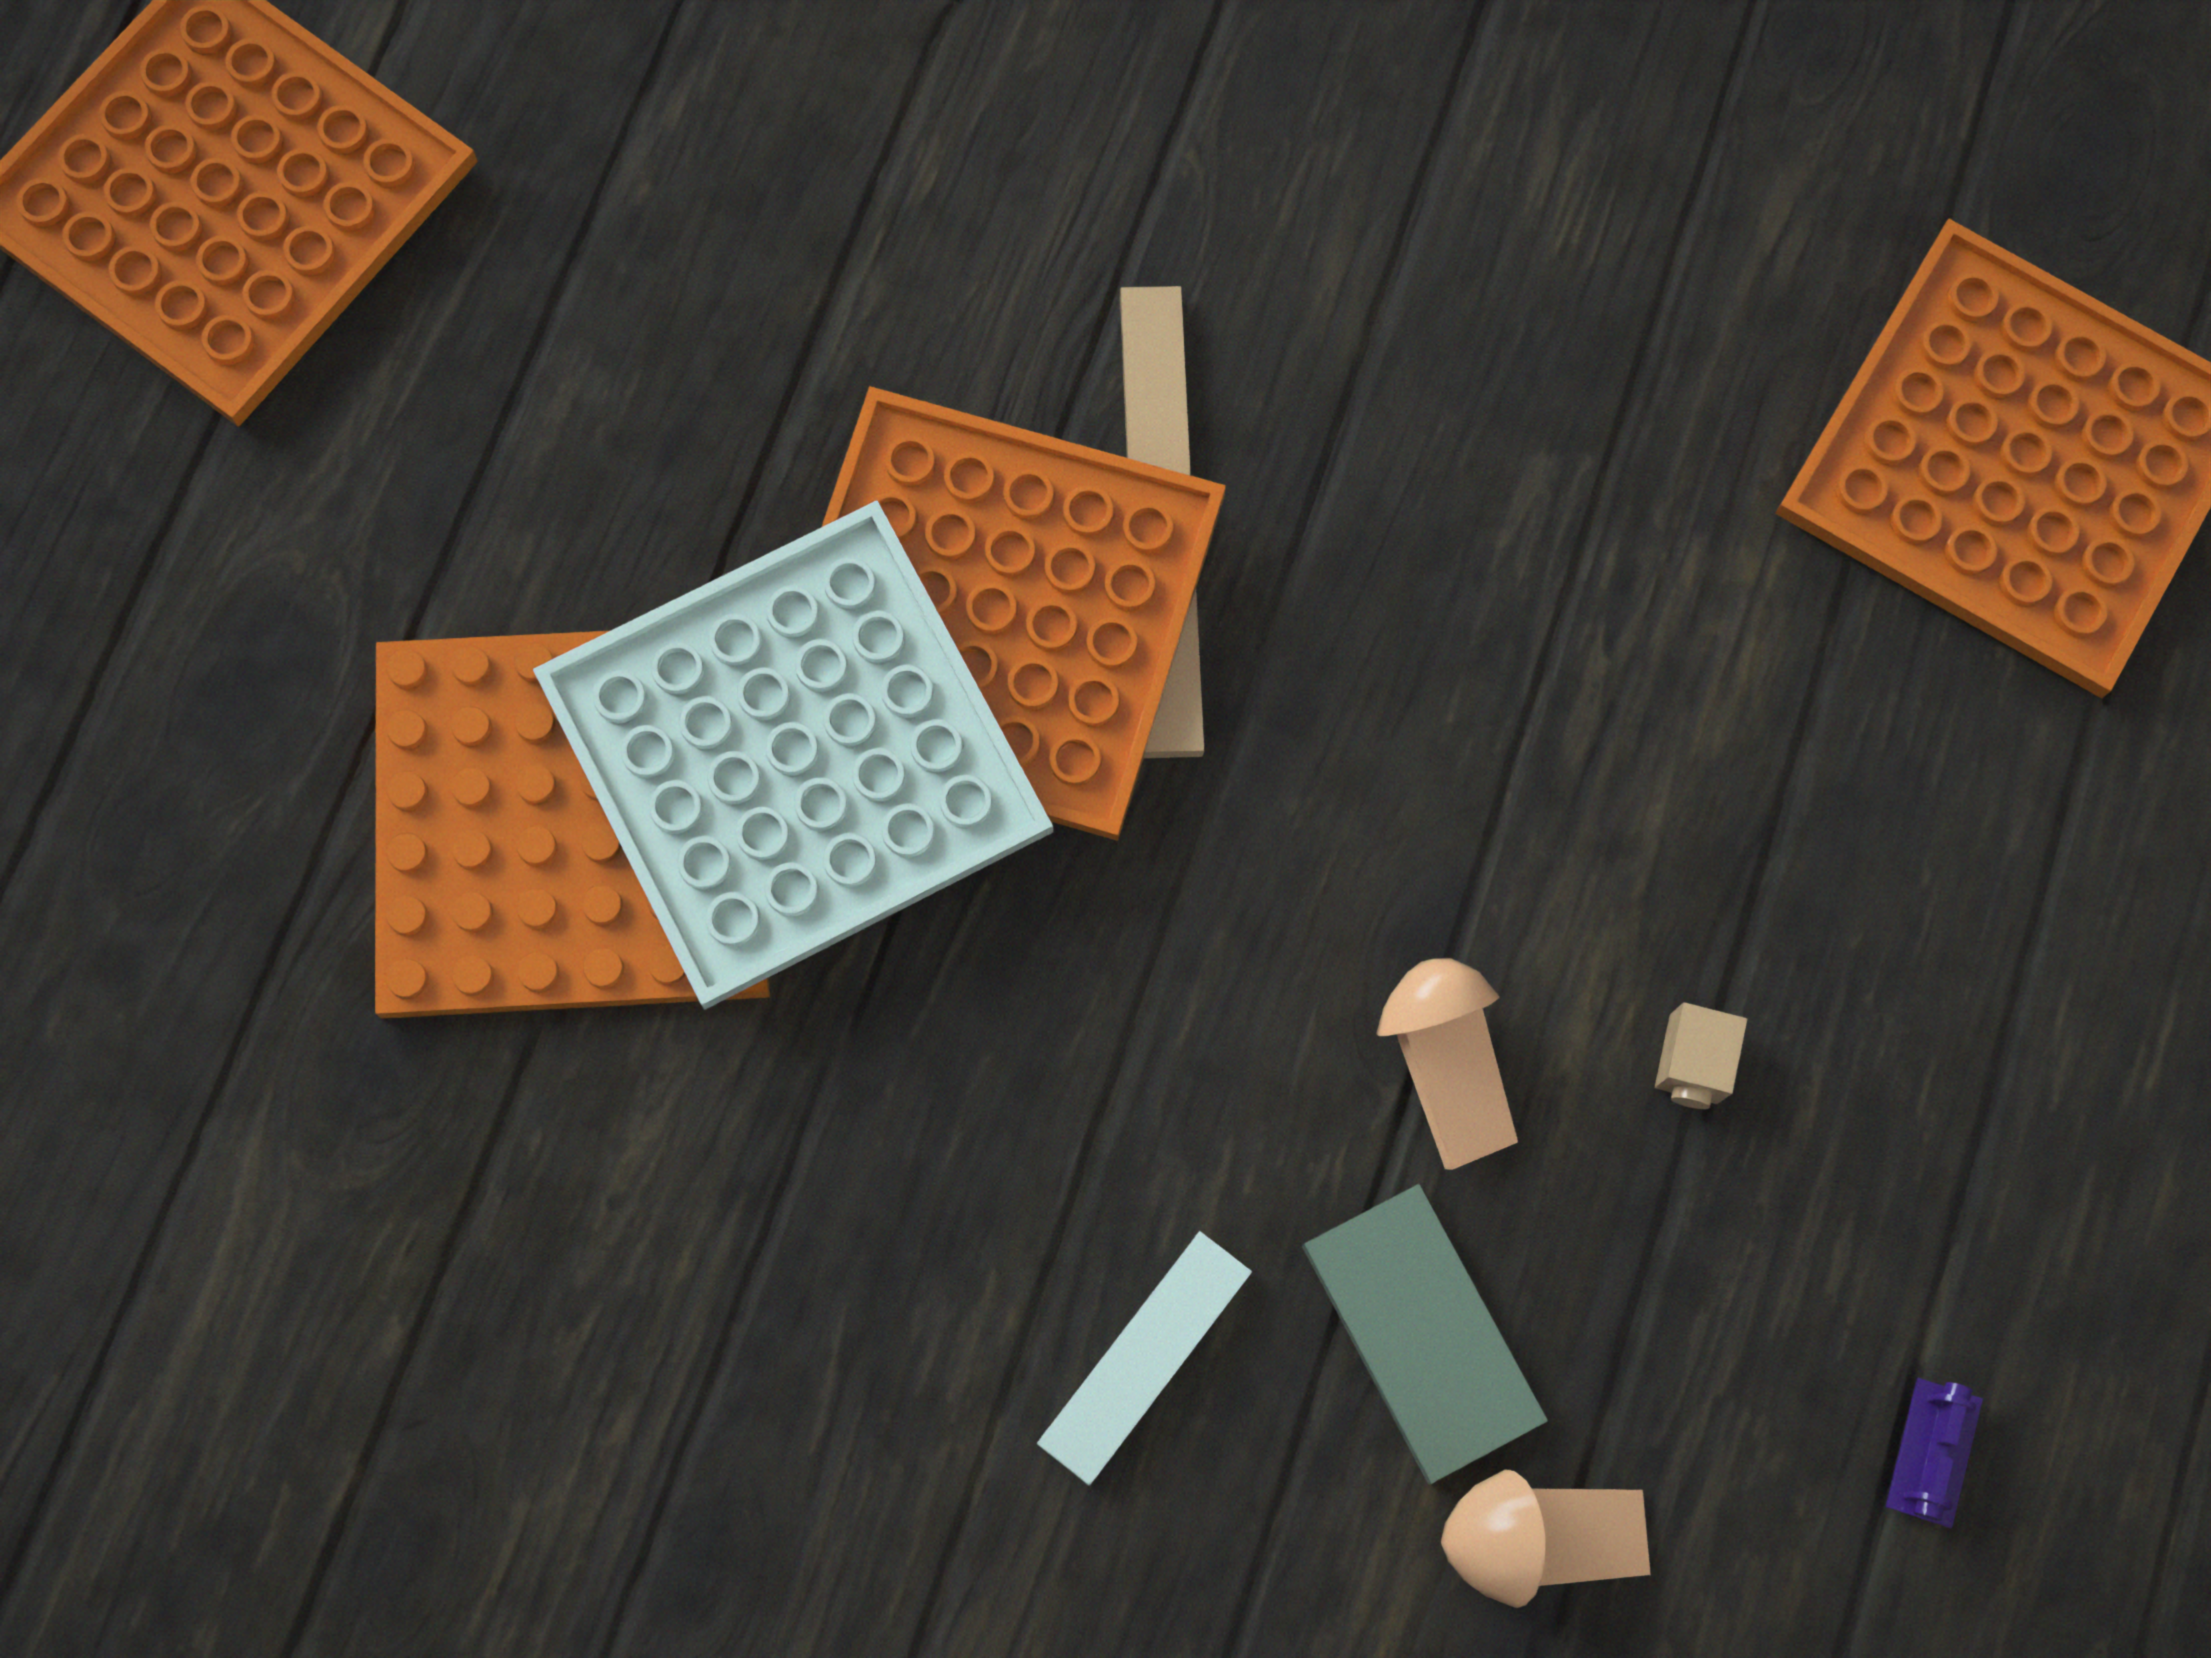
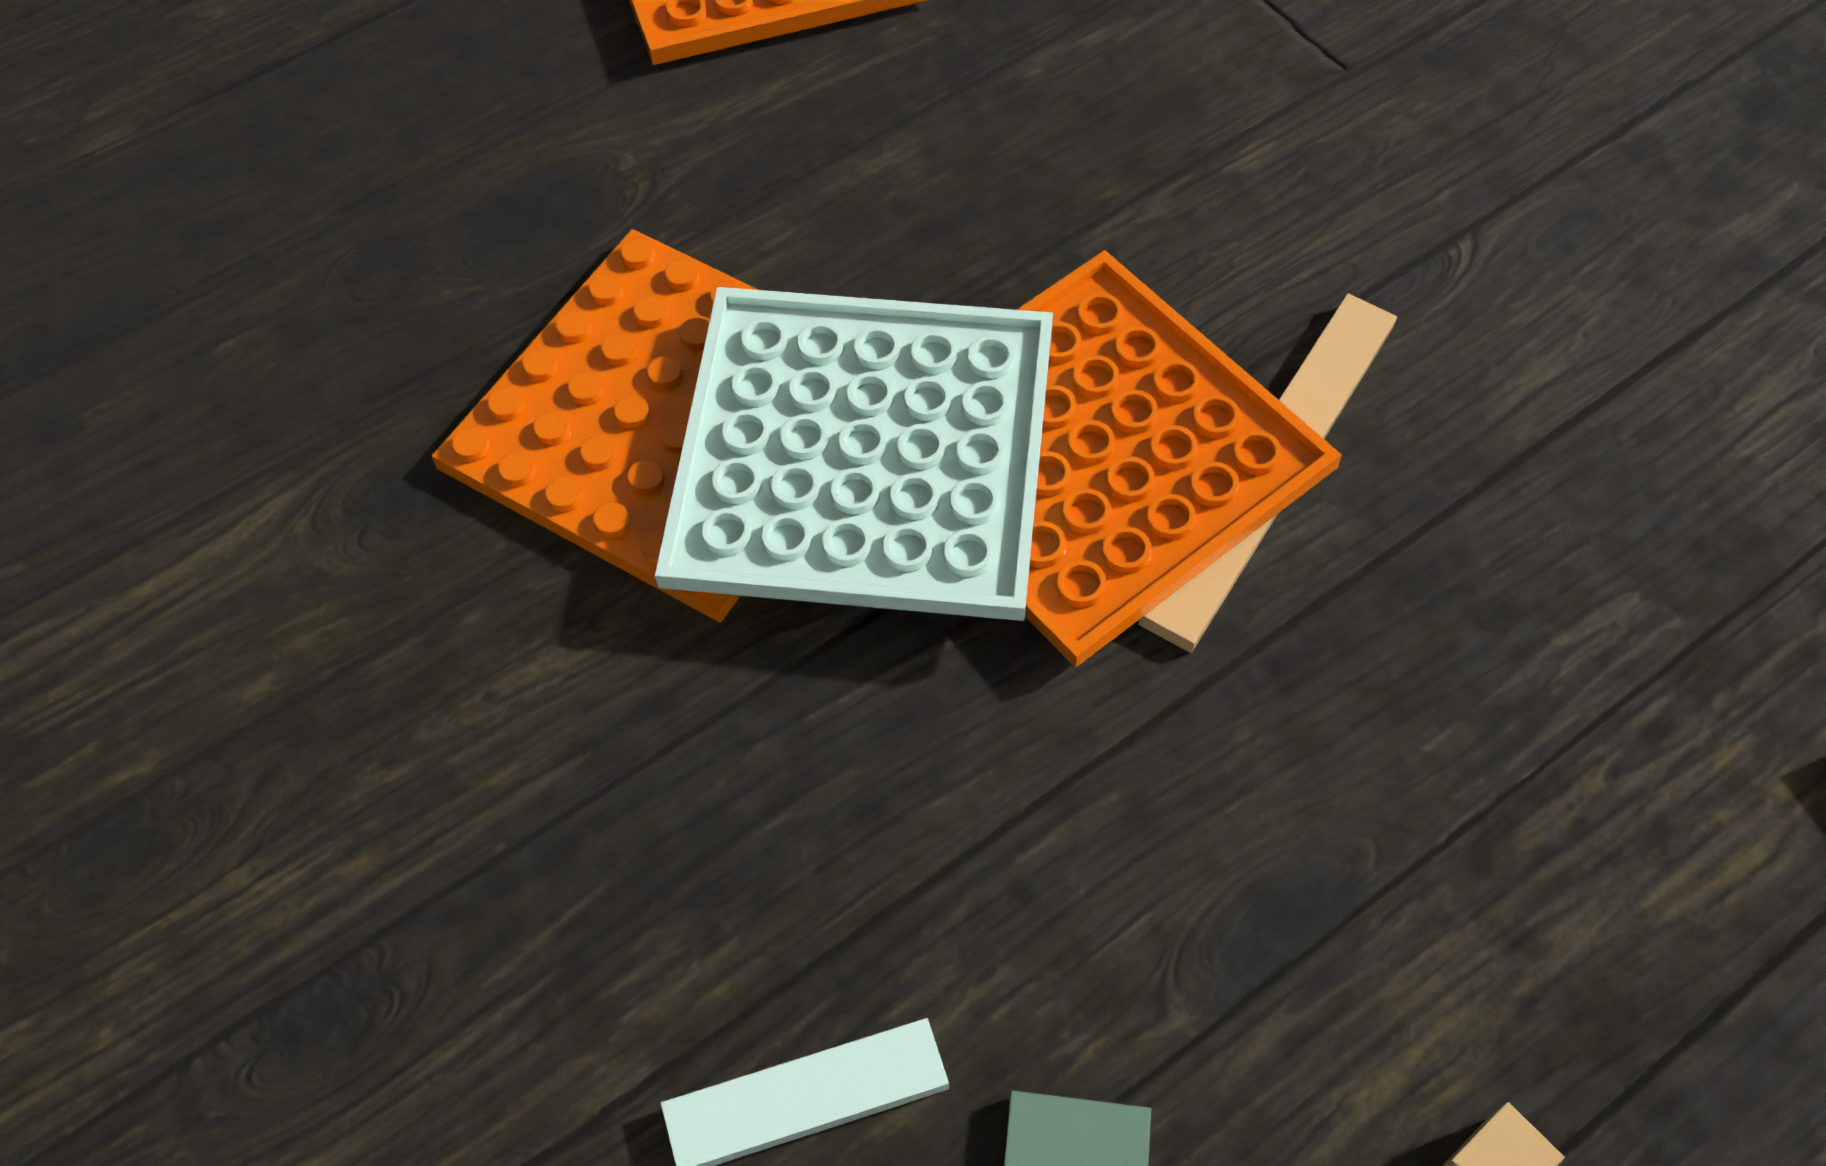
camera: 40 degrees right, 15 degrees down
light nougat piece [1377,958,1518,1170] -> none

